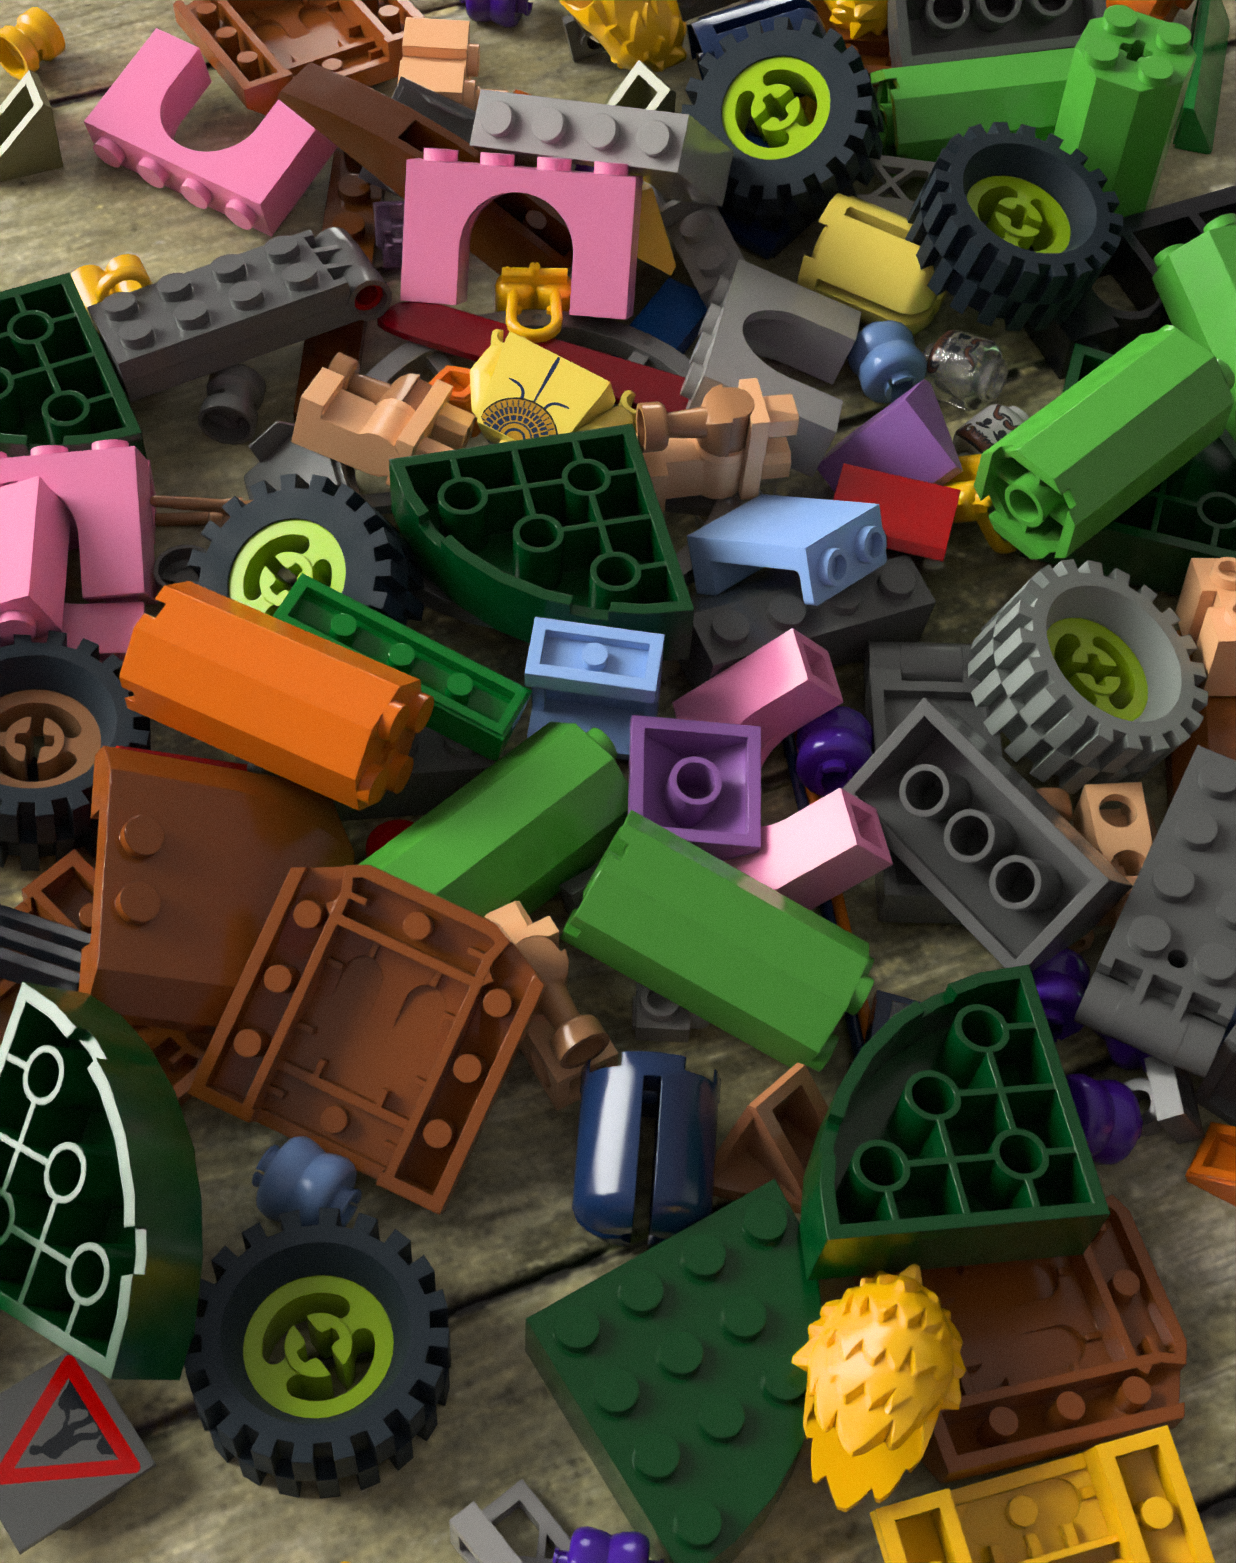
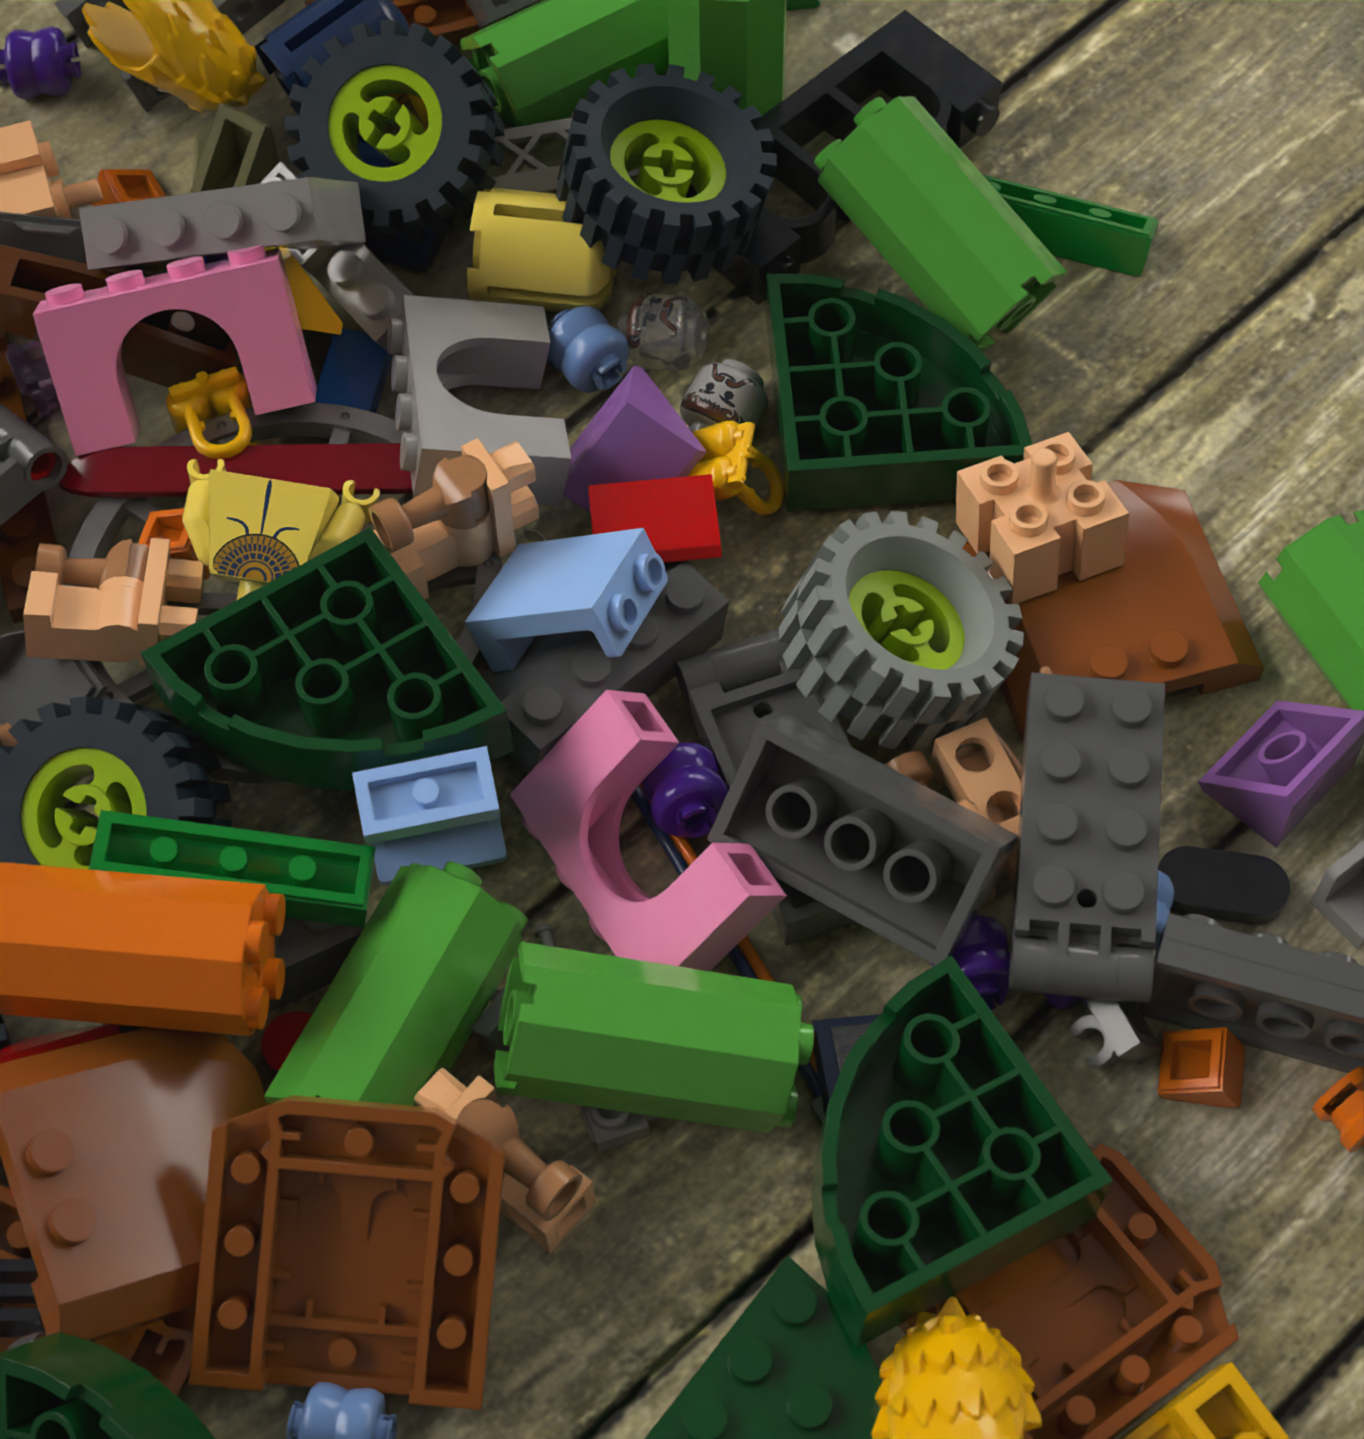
camera: 15 degrees left, 5 degrees up
dark blue cylinder [572,1051,721,1249] -> none
medium lavender slope [628,715,761,861] -> none
nougat slope [713,1063,829,1214] -> none
bright green brick [974,325,1235,559] -> none
dark purple piece [1065,1073,1143,1165] -> none

